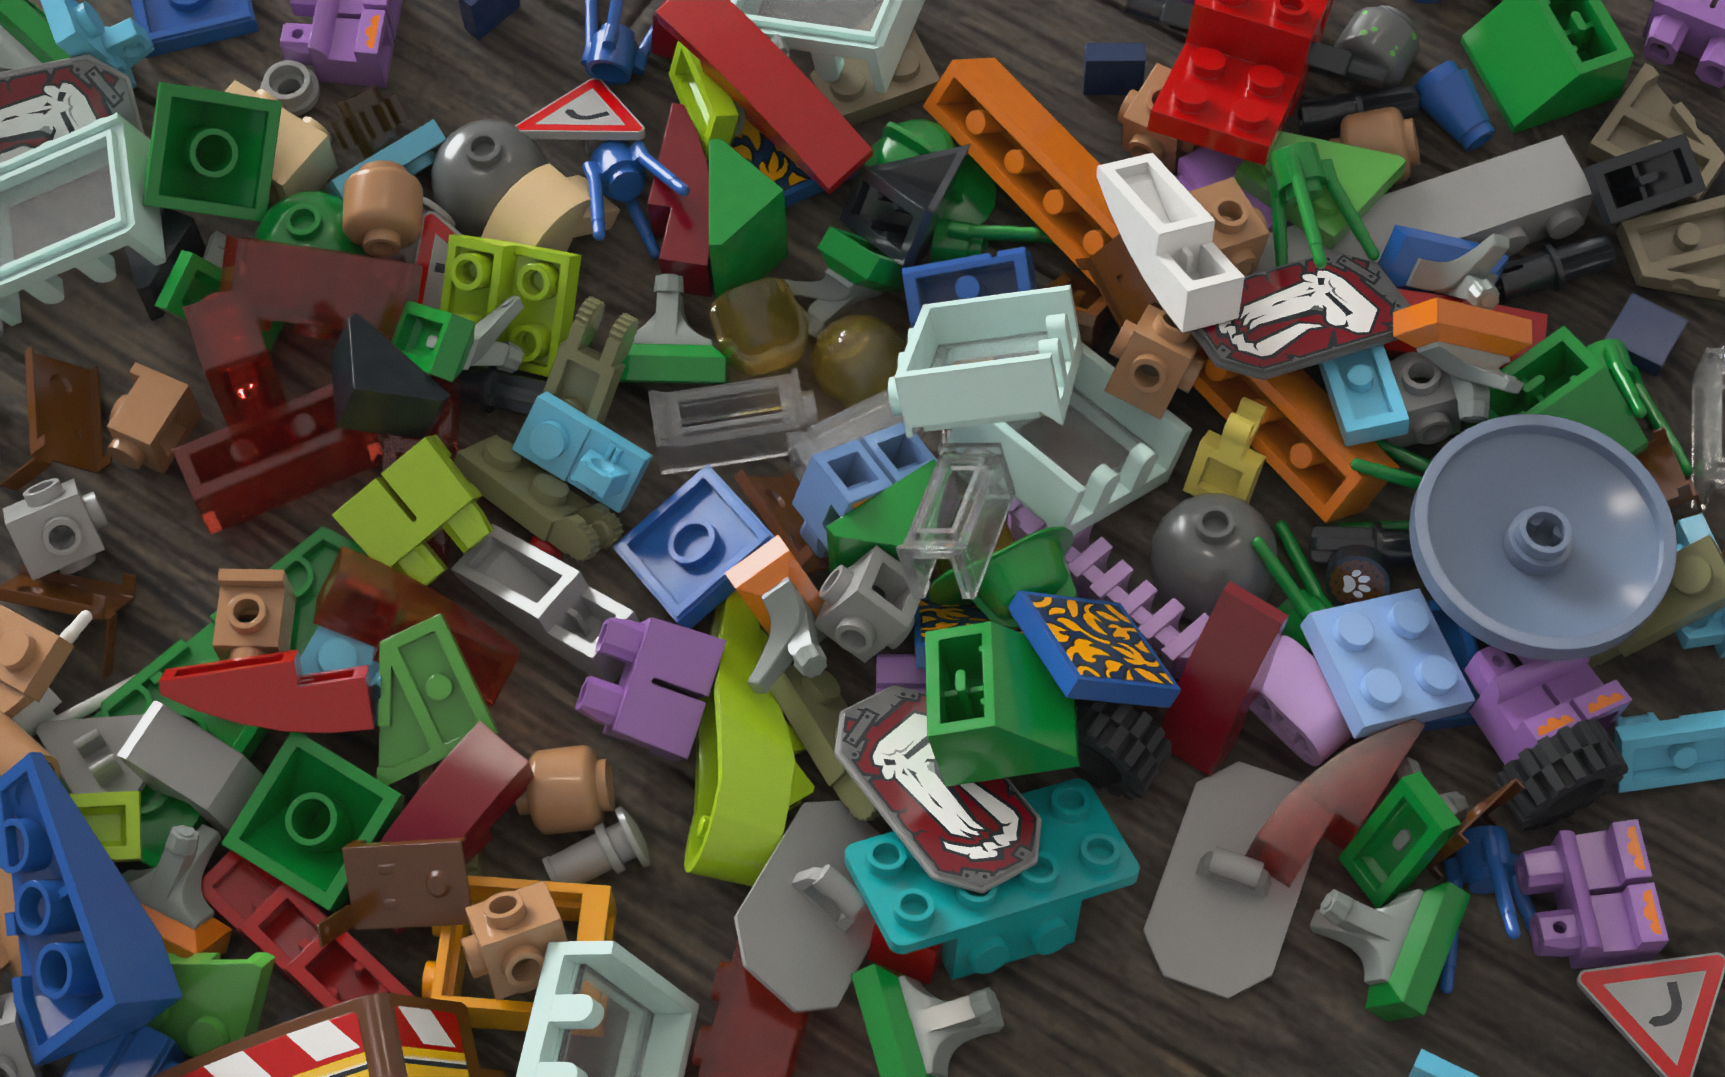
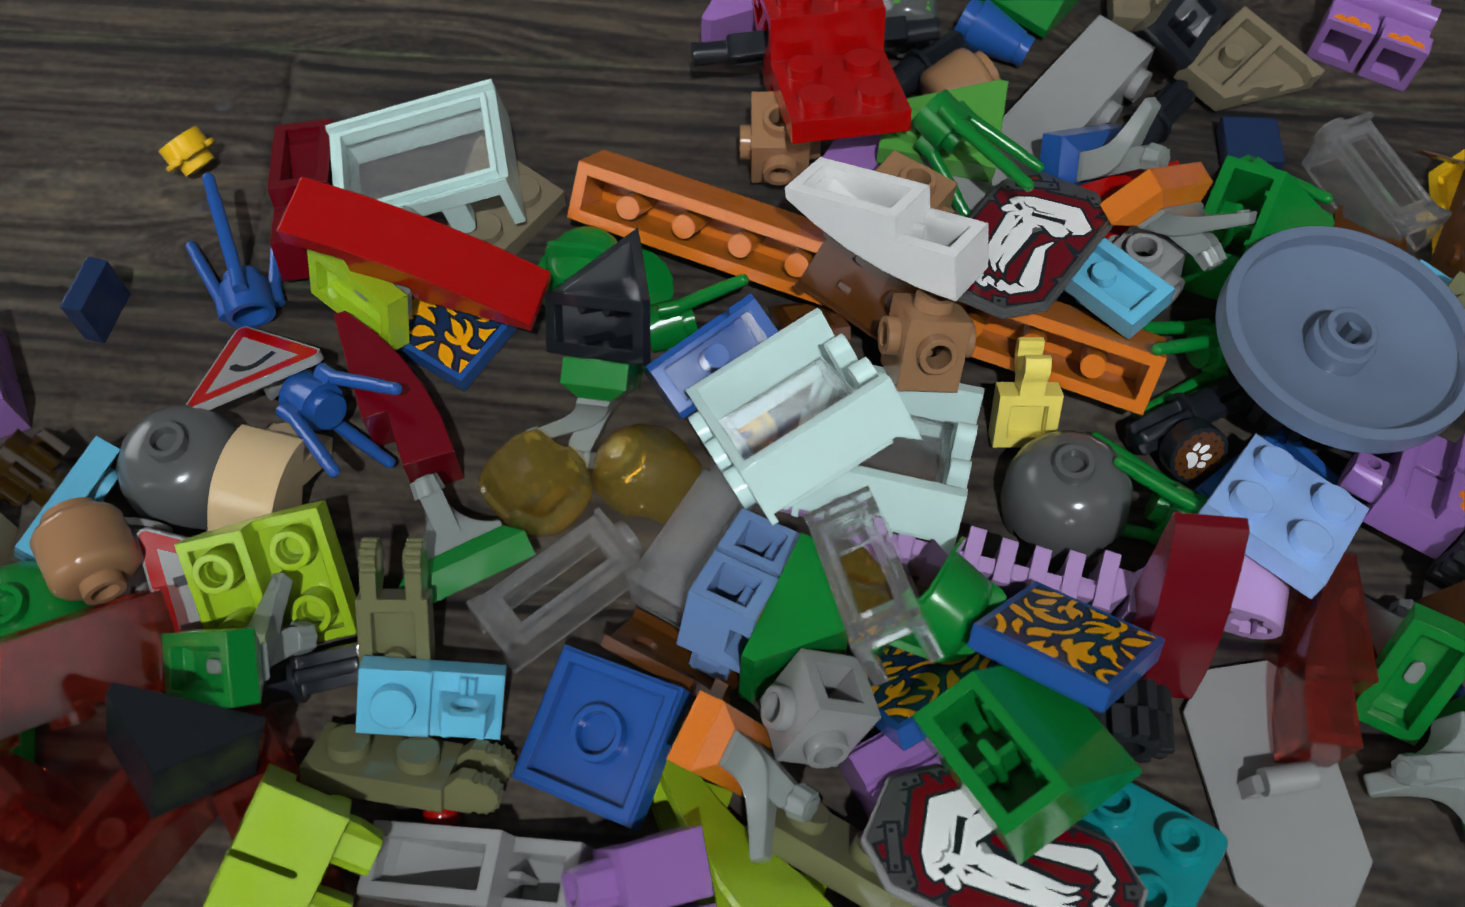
camera: 35 degrees left, 0 degrees up
green slope [709,139,789,309] -> none
dark blue tile [1083,43,1146,95] -> none

